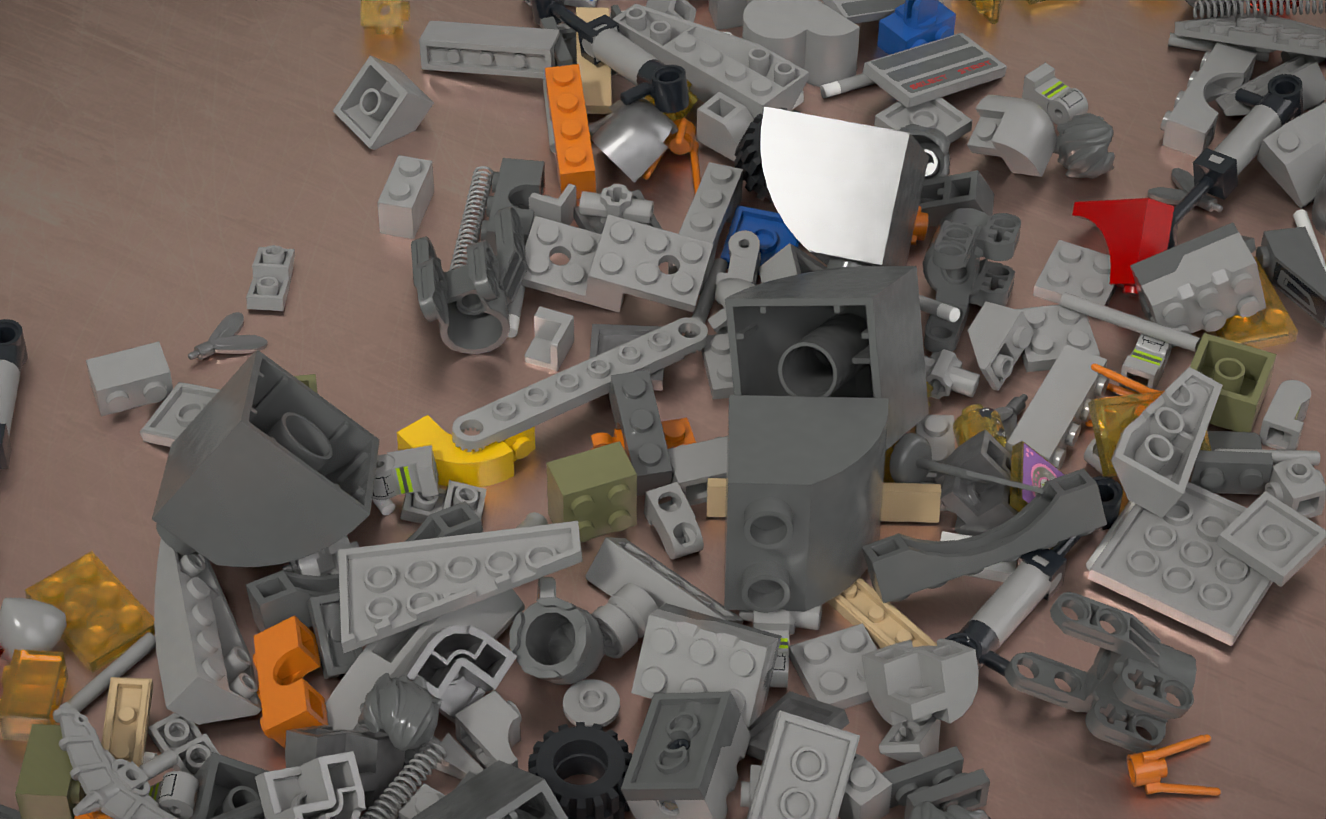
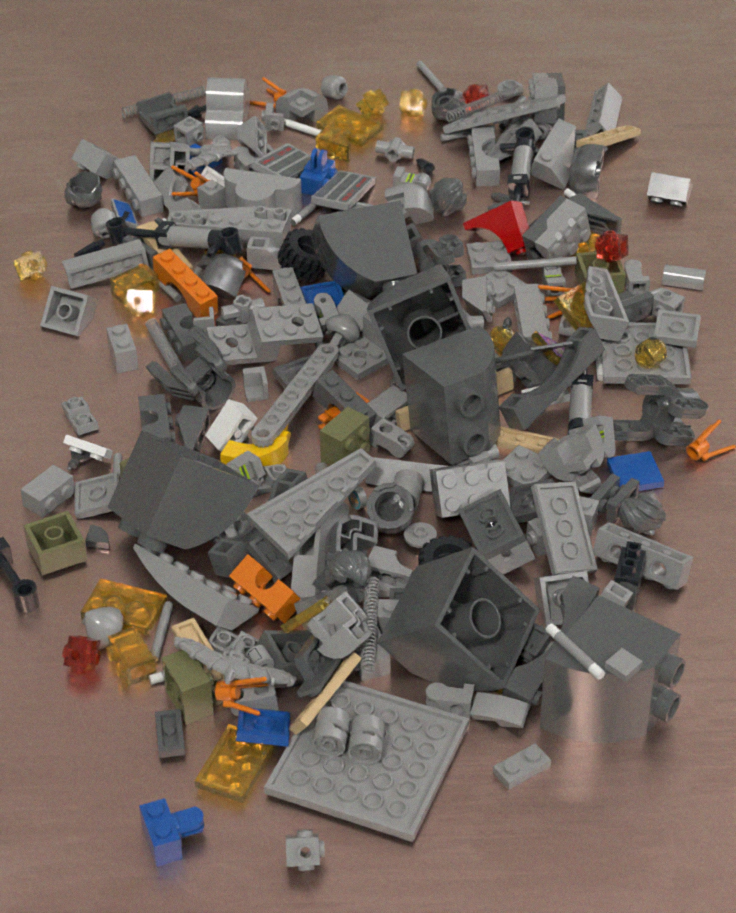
camera: 30 degrees left, 5 degrees down
none -> olive brick [23,511,87,575]
none -> white plate [63,435,113,461]
none -> black bar [74,239,105,257]
none -> dark grey tile [85,525,109,549]
none -> clear yellow brick [110,263,159,306]
none -> clear yellow brick [124,287,156,317]
none -> dark grey arch [138,394,176,443]
none -> dark grey slope [175,405,210,452]
none -> white brick [205,399,258,451]
none -> clear yellow tile [281,595,331,633]
none -> light grey axle [375,137,415,162]
none -> black bar [416,158,435,177]
none -> light grey leg [583,415,615,459]
none -> clear red brick [595,231,629,262]
none -> blue tile [606,451,664,491]
none -> clear yellow head [635,337,667,369]

